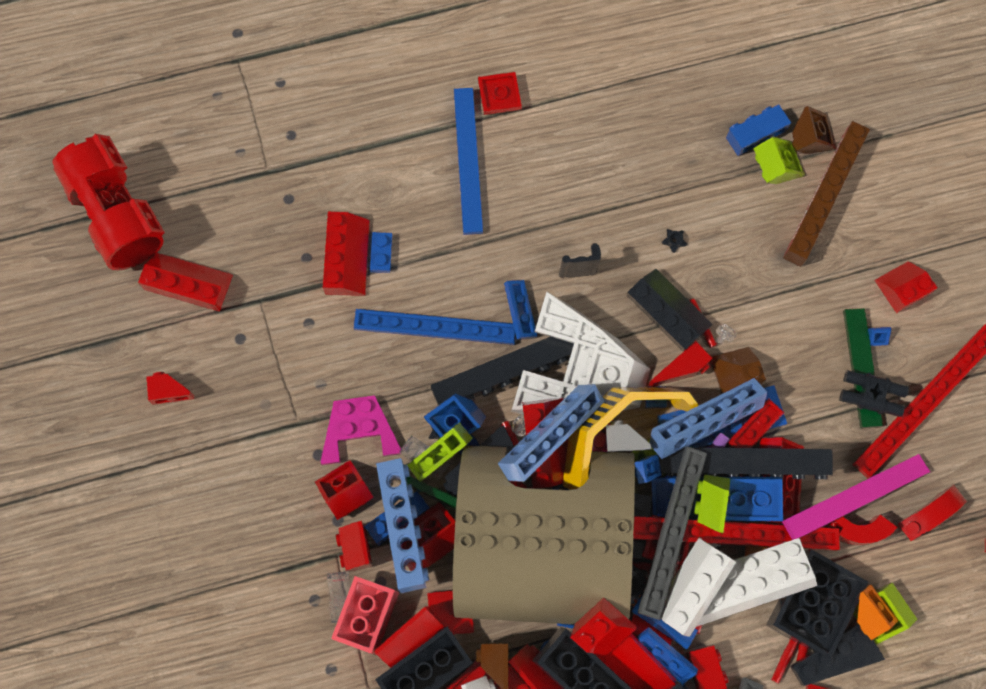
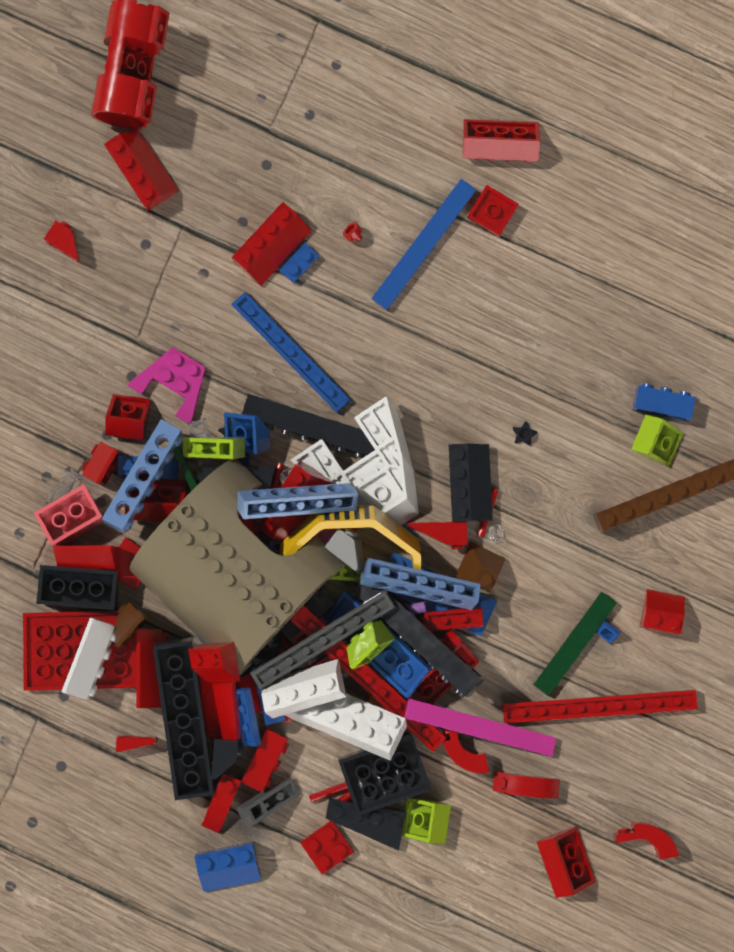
camera: 45 degrees right, 10 degrees up
blue tile [504,280,537,340] -> none
black piece [559,243,601,278] -> none
blue plate [635,455,662,484] -> none
reddish brown slope [792,106,836,154] -> none
black pin [839,370,909,417] -> none
orange slope [857,584,898,640] -> none
none -> red tile [343,222,363,242]
none -> slope [462,119,540,162]

